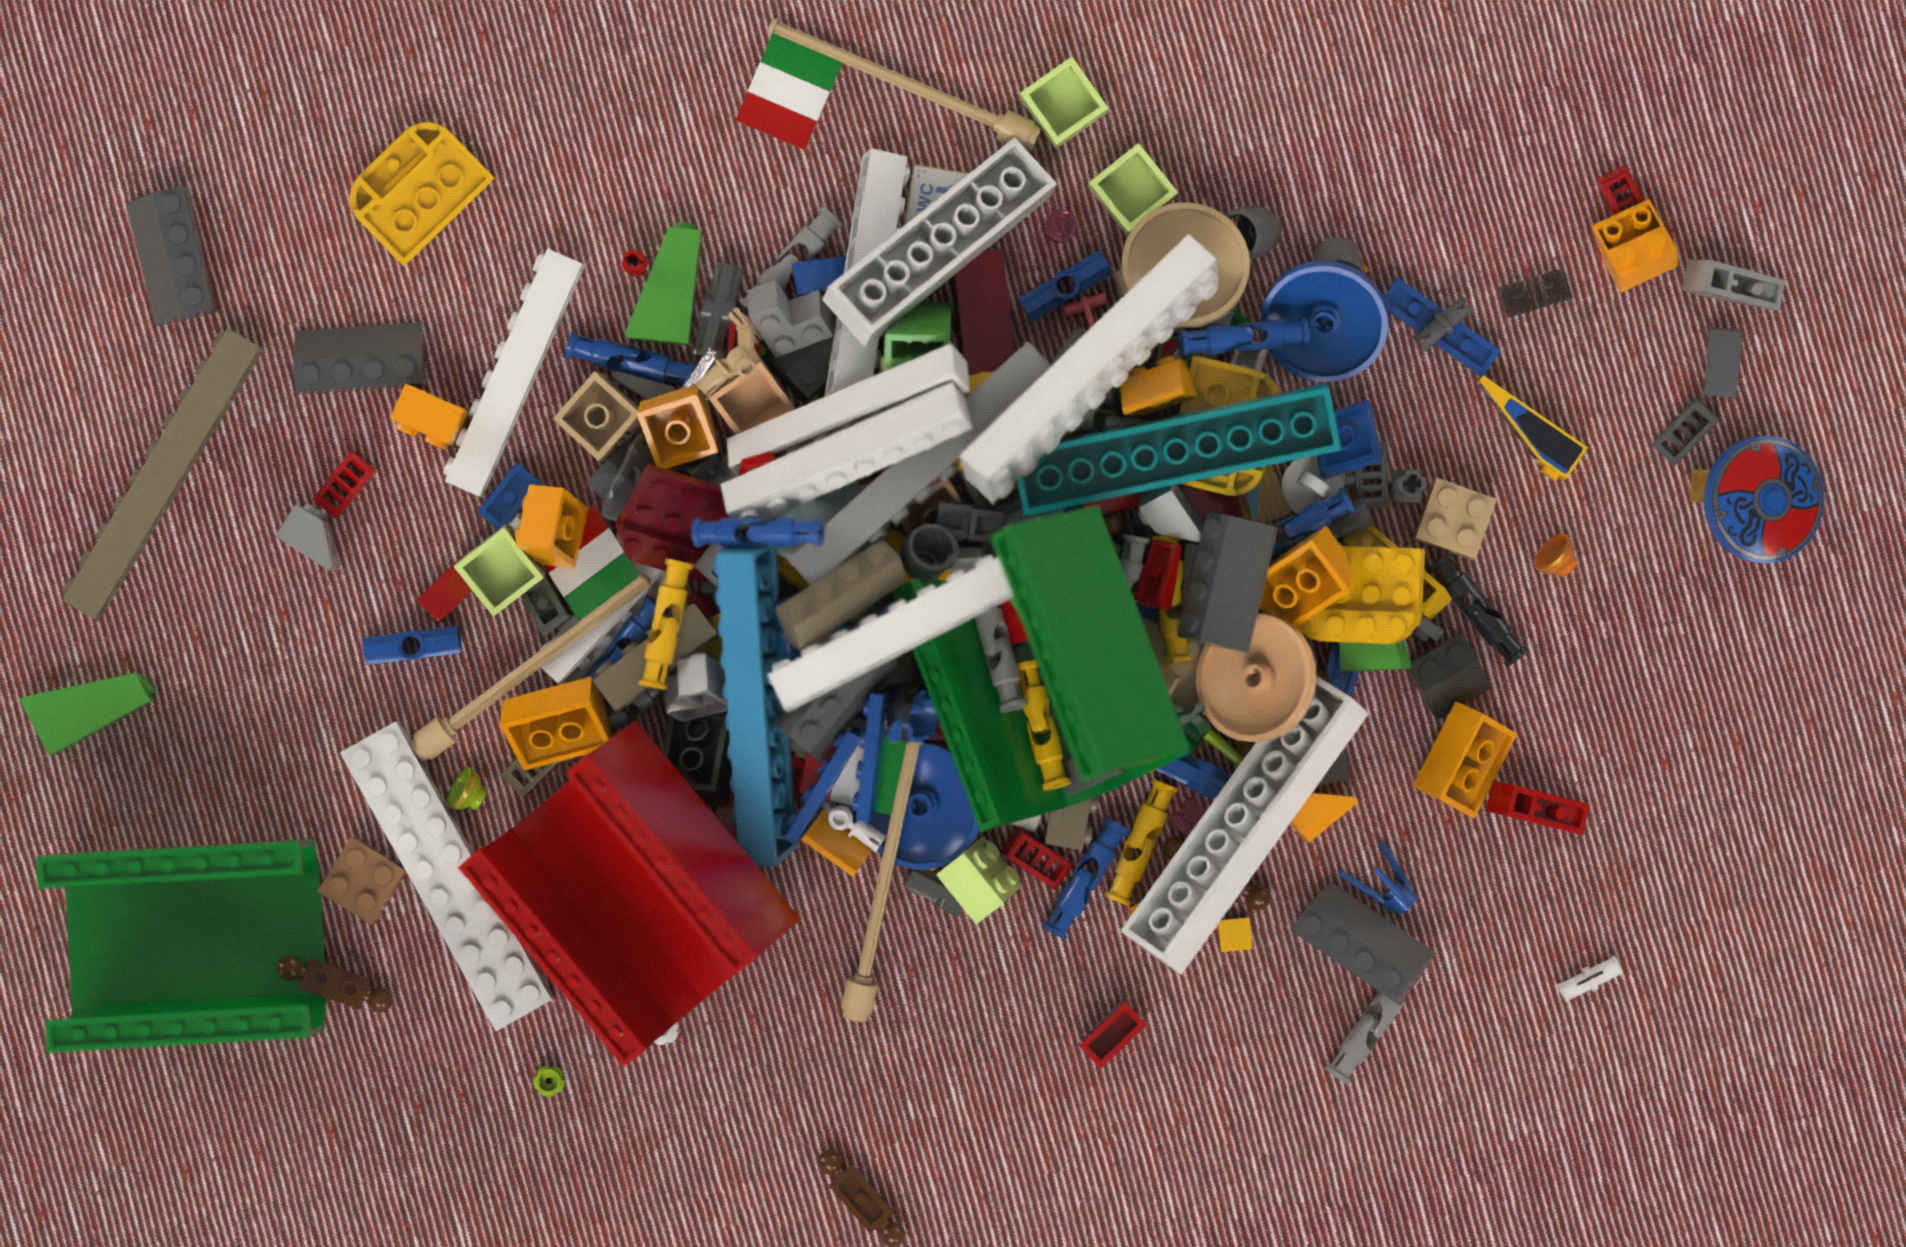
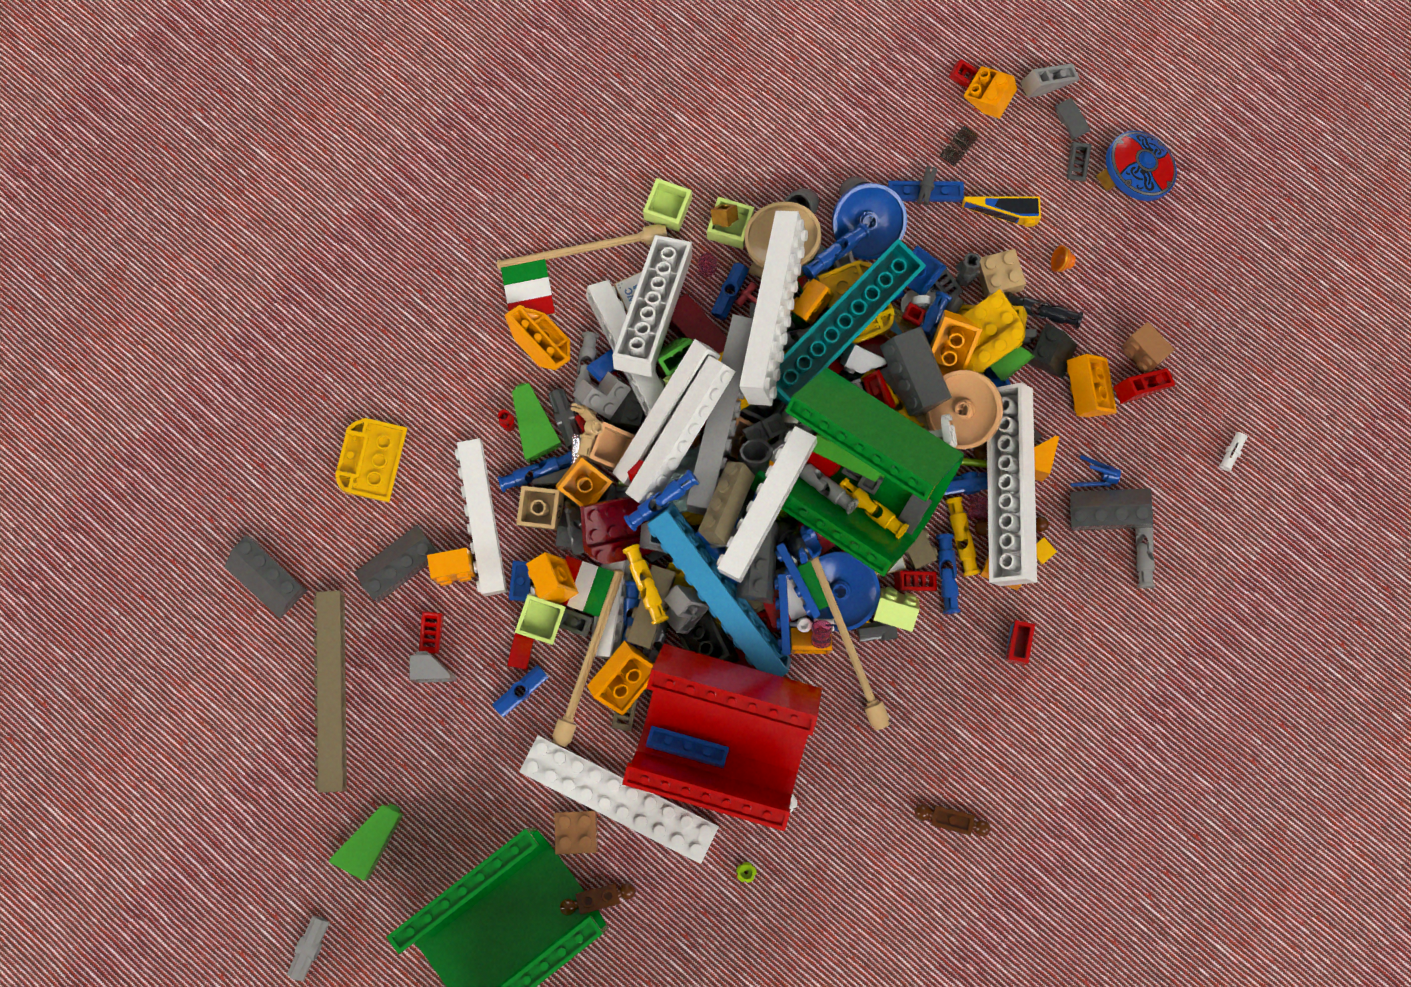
camera: 30 degrees left, 10 degrees down
lime piece [446,767,487,810] -> none
none -> light orange wedge [505,305,570,371]
none -> blue plate [646,726,729,768]
none -> pearl gold plate [711,204,739,227]
none -> clear pink wheel [811,620,832,648]
none -> red slope [902,302,926,327]
none -> white tile [928,414,957,449]
none -> medium nougat brick [1122,321,1175,373]

